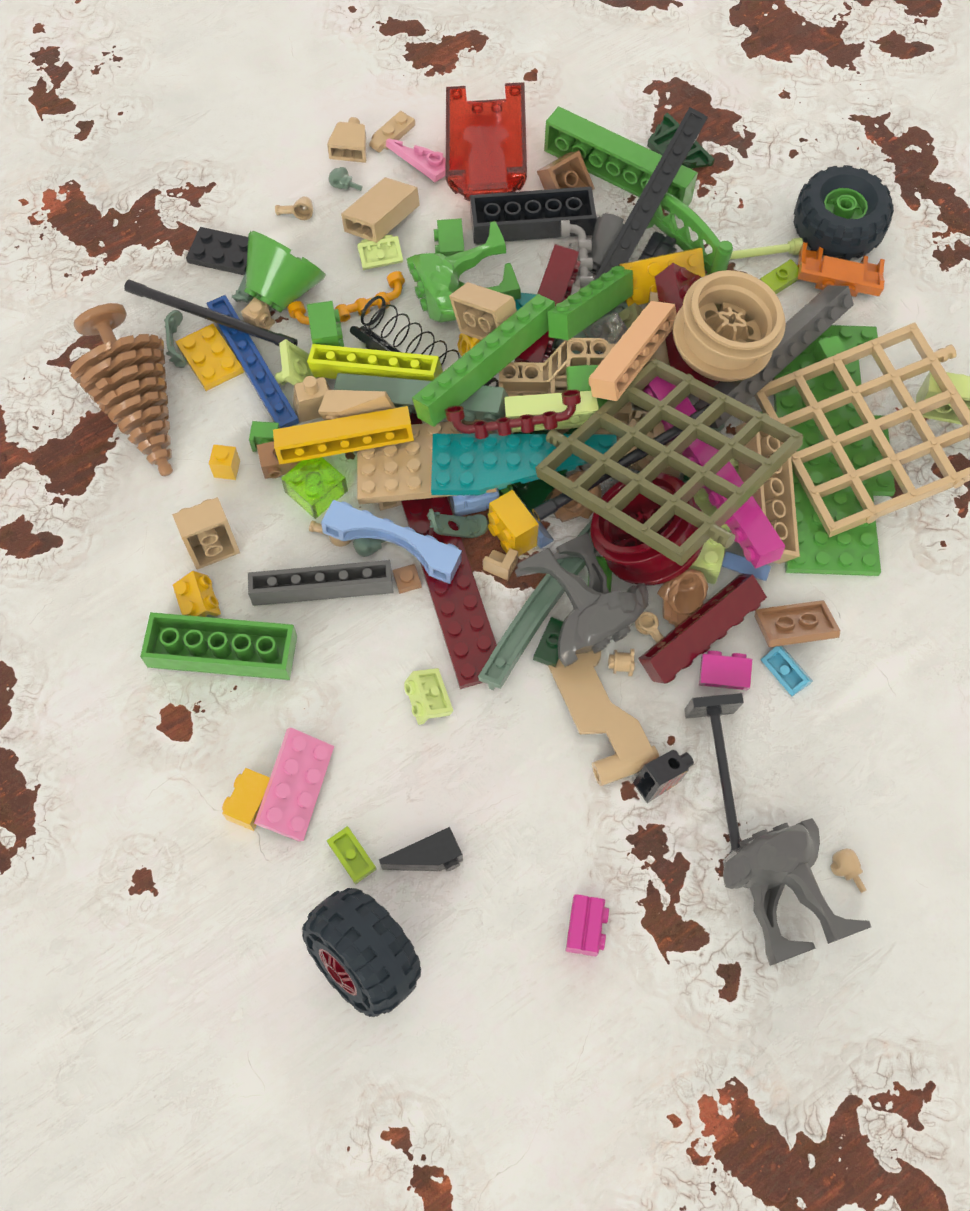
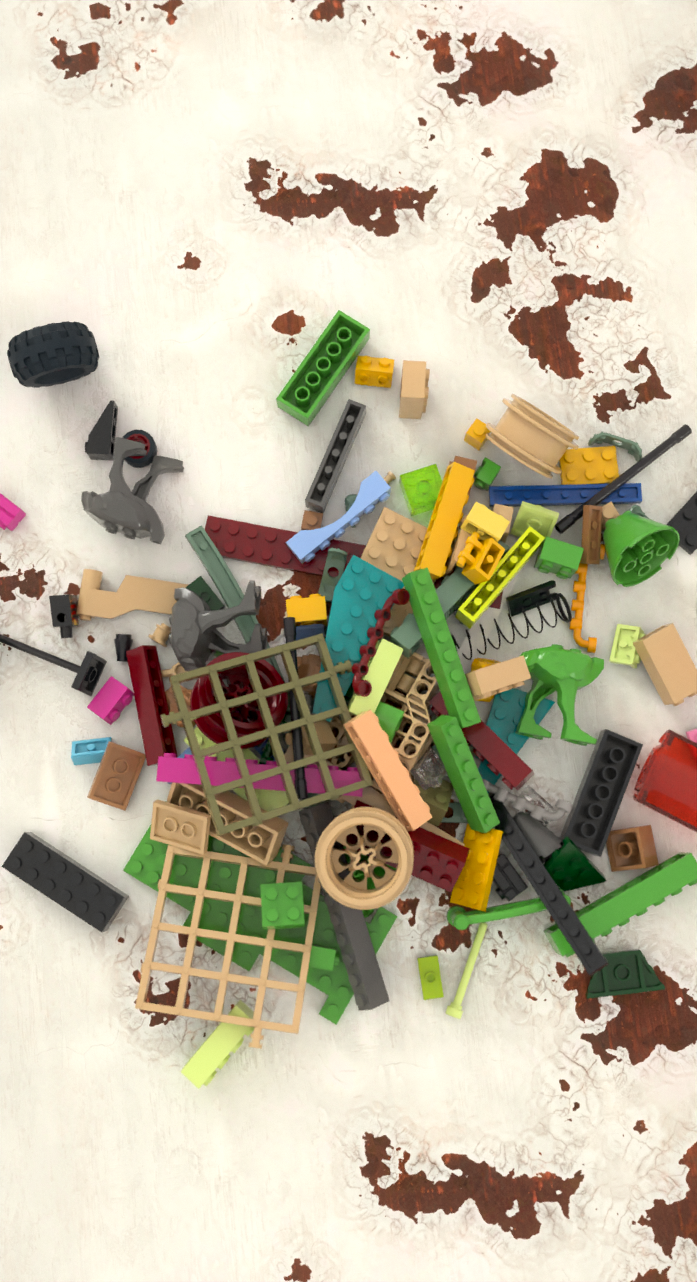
camera: 120 degrees right, 15 degrees up
medium nougat plant [69,303,173,476] -> none
yellow brick [222,768,270,831] -> none
bright pink plate [254,728,334,842] -> none
lime plate [326,826,377,885] -> none
yellowish green bracket [404,668,453,725] -> none
bright green brick [434,218,465,257] -> none
tan panel [483,548,518,581] -> none
black wheel [793,165,894,260] -> none
orange bracket [797,242,885,297] -> none
none -> black brick [2,832,129,932]
none -> dark grey animal [81,437,184,545]
none -> black cone [114,634,133,662]
none -> black wheel [122,430,157,468]
none -> tan plate [150,799,211,855]
none -> bright green brick [261,882,305,930]
none -> yellow brick [456,532,505,585]
none -> light yellow brick [460,502,510,542]
none -> tan wheel [485,394,579,479]
none -> dark green wing [544,836,606,892]
none -> medium nougat plate [581,505,602,564]

